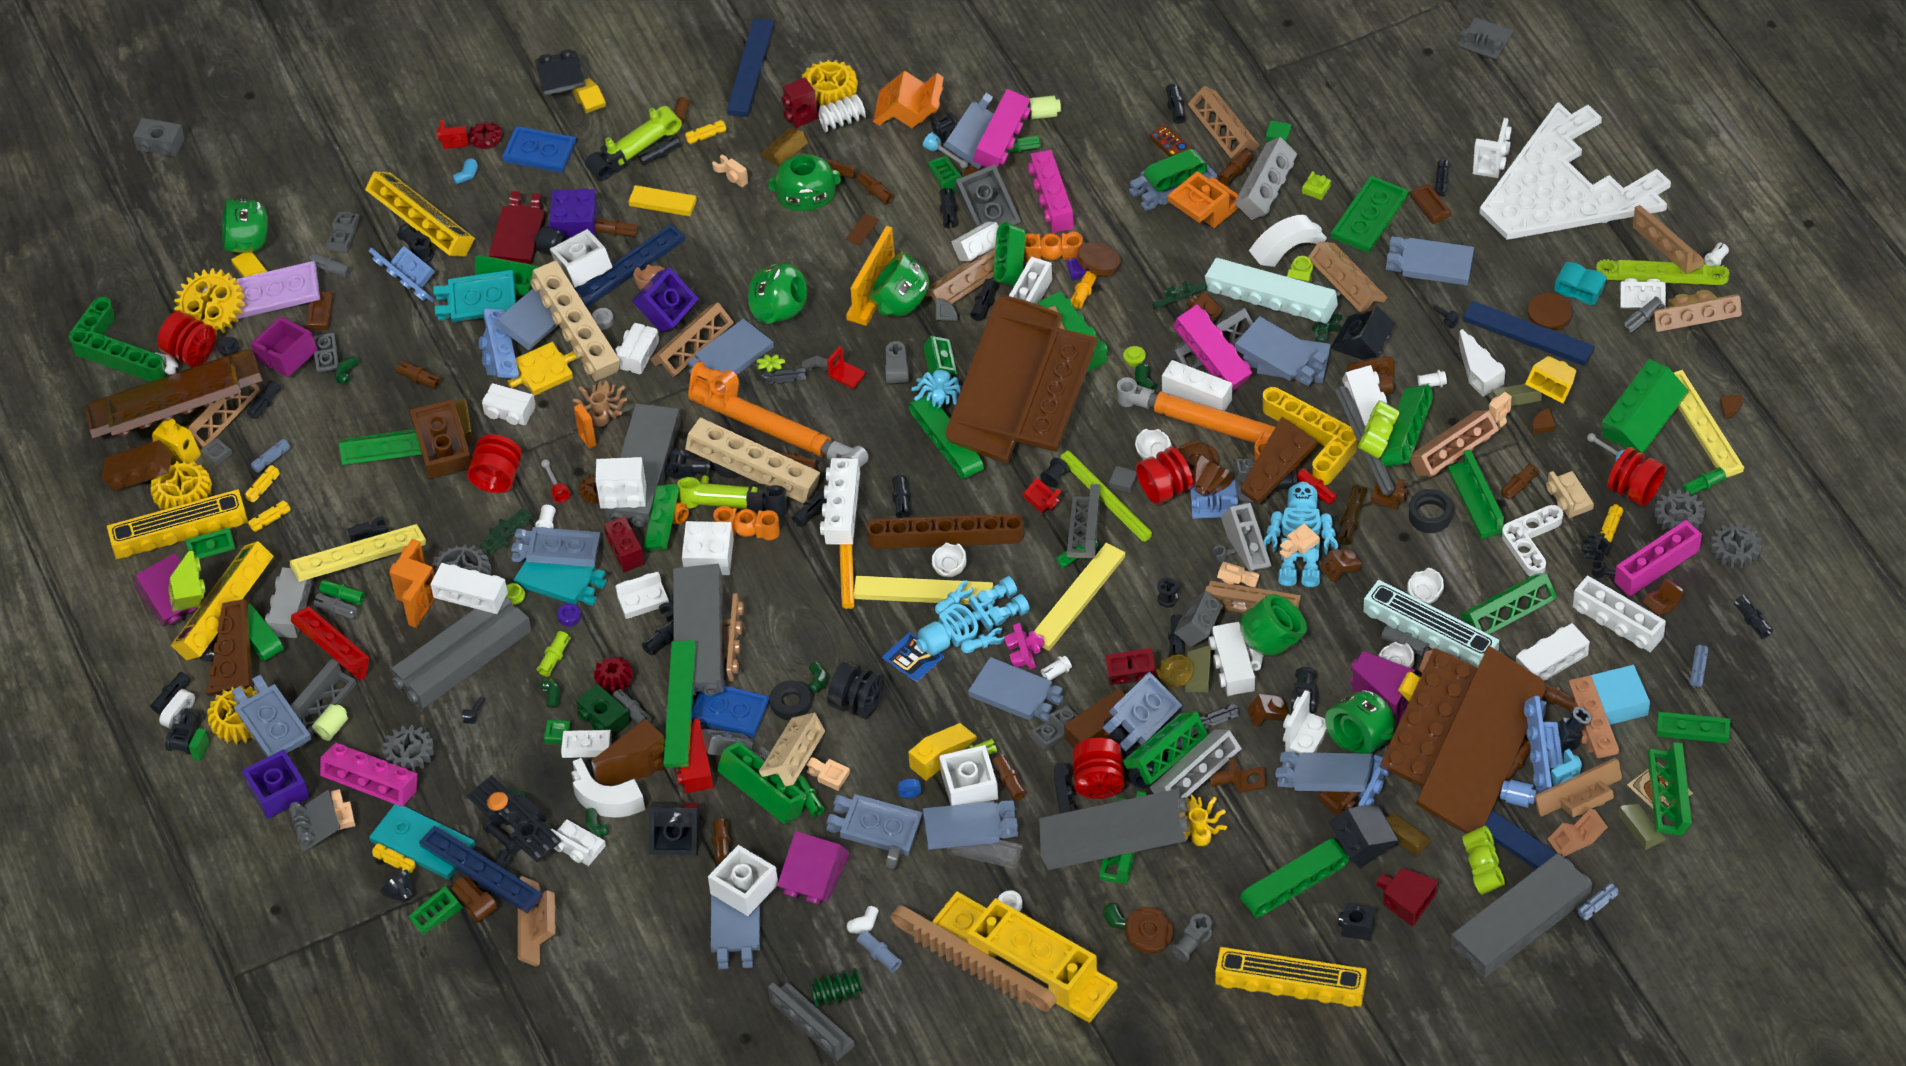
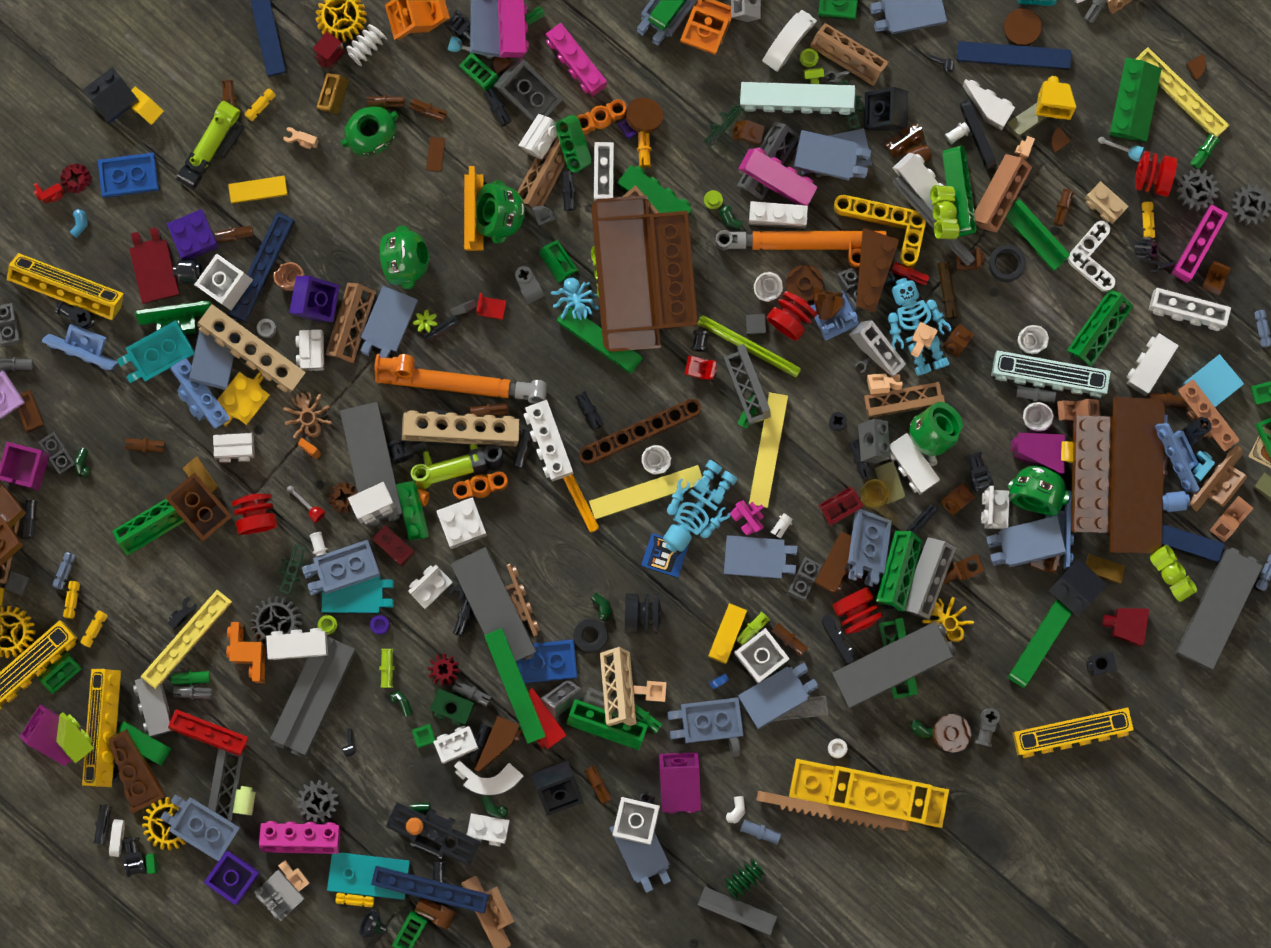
camera: 25 degrees left, 30 degrees up
none -> black beam [959,100,997,170]

